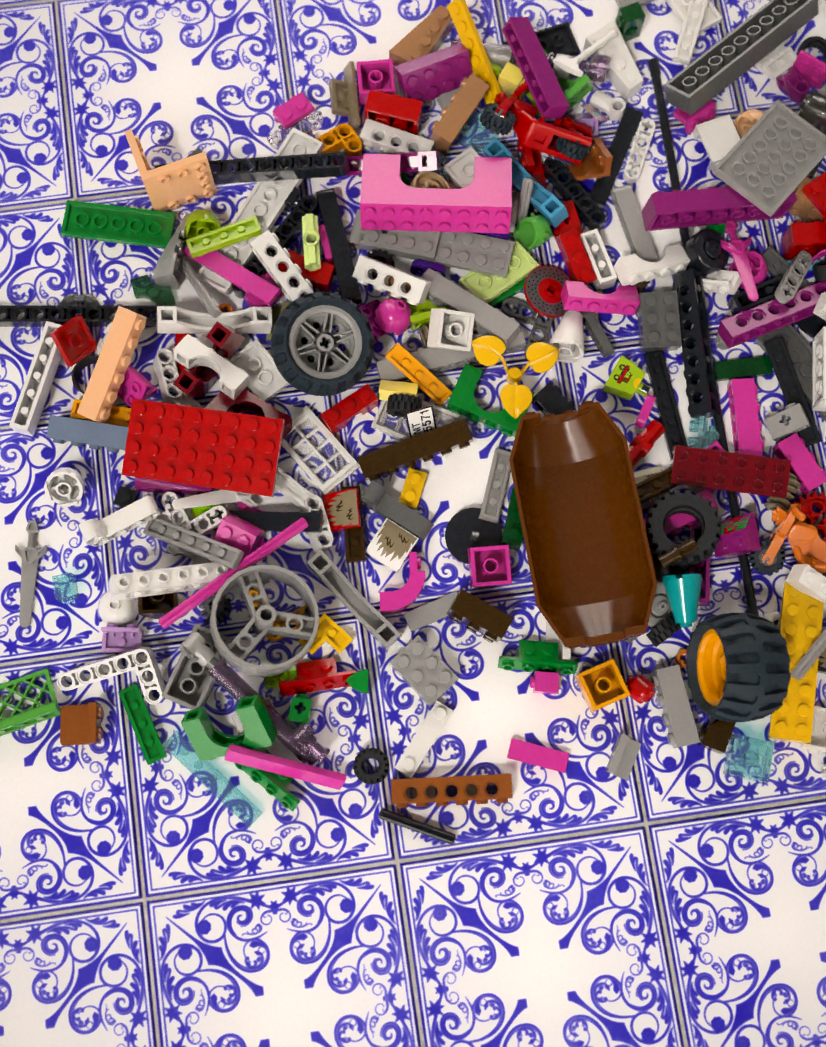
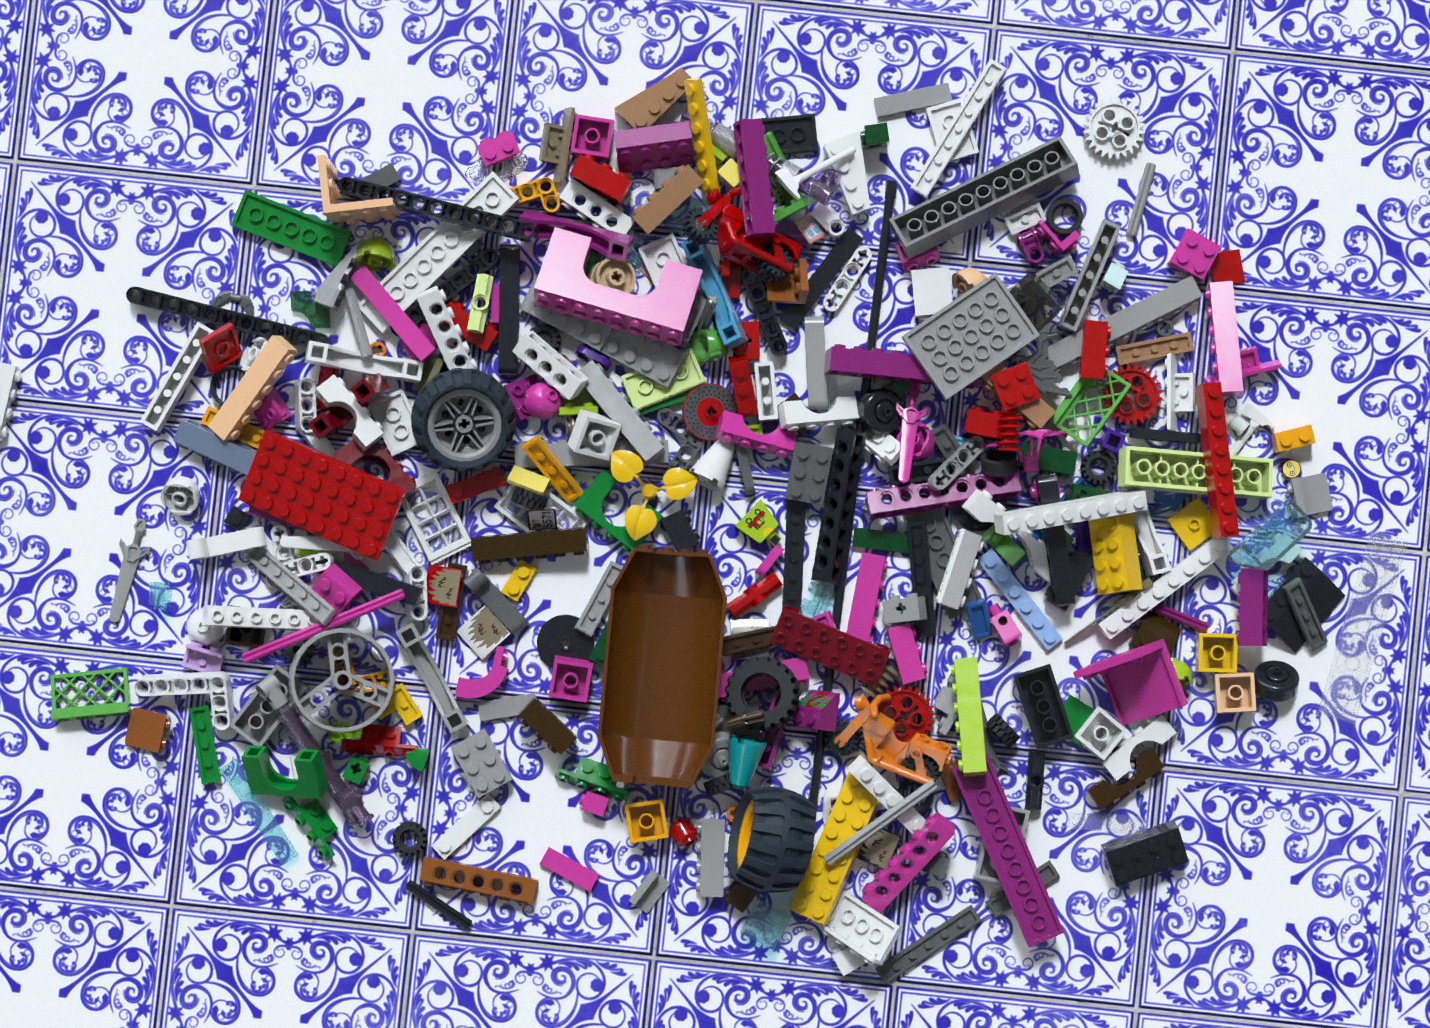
camera: 15 degrees right, 10 degrees up
lime plate [186,216,262,259] -> none
dark pink tile [224,744,346,790] -> none

